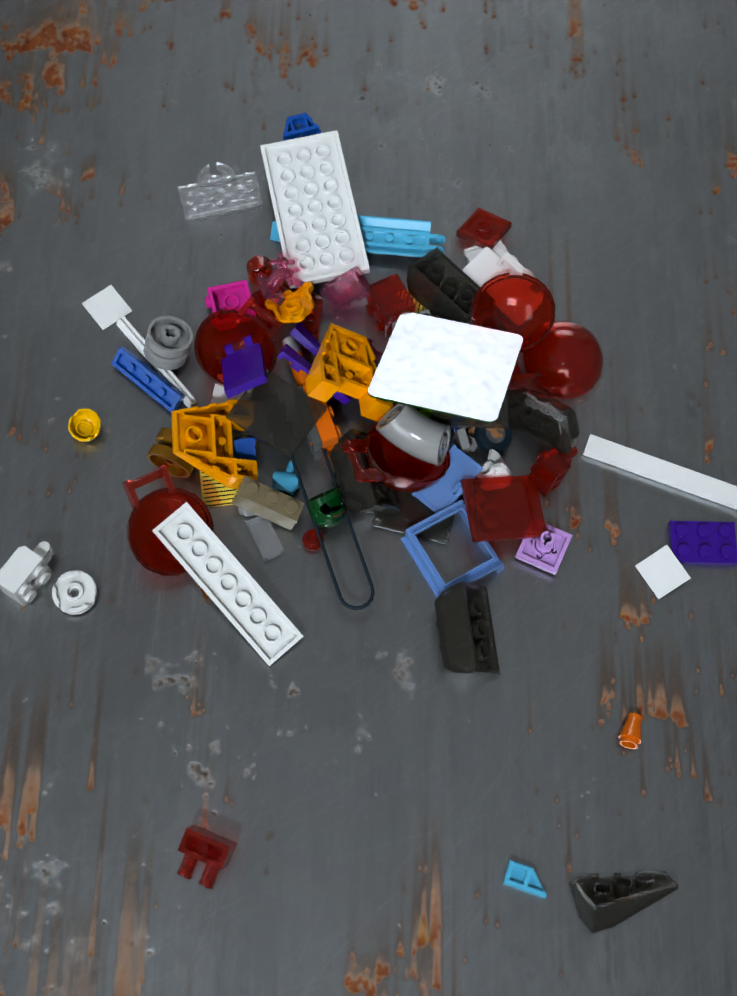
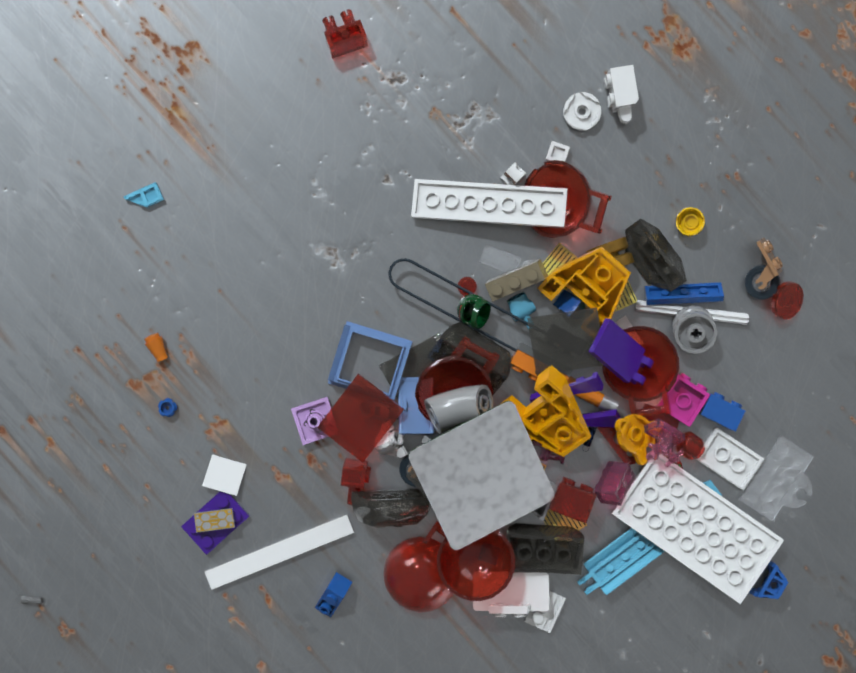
camera: 145 degrees right, 20 degrees up
white sticker [82,285,132,330] -> none
clear smoke windscreen [435,582,500,676] -> none
clear red tile [456,207,512,250] -> none
clear smoke wedge [569,871,678,933] -> none
none -> blue plate [158,398,177,417]
none -> tile [194,508,235,533]
none -> blue slope [315,572,352,618]
none -> white leg [500,162,527,185]
none -> white plate [545,141,570,166]
none -> clear smoke wedge [625,219,687,292]
none -> white tile [695,427,764,491]
none -> blue brick [698,392,746,432]
none -> plate [745,237,783,300]
none -> clear red tile [771,281,804,320]

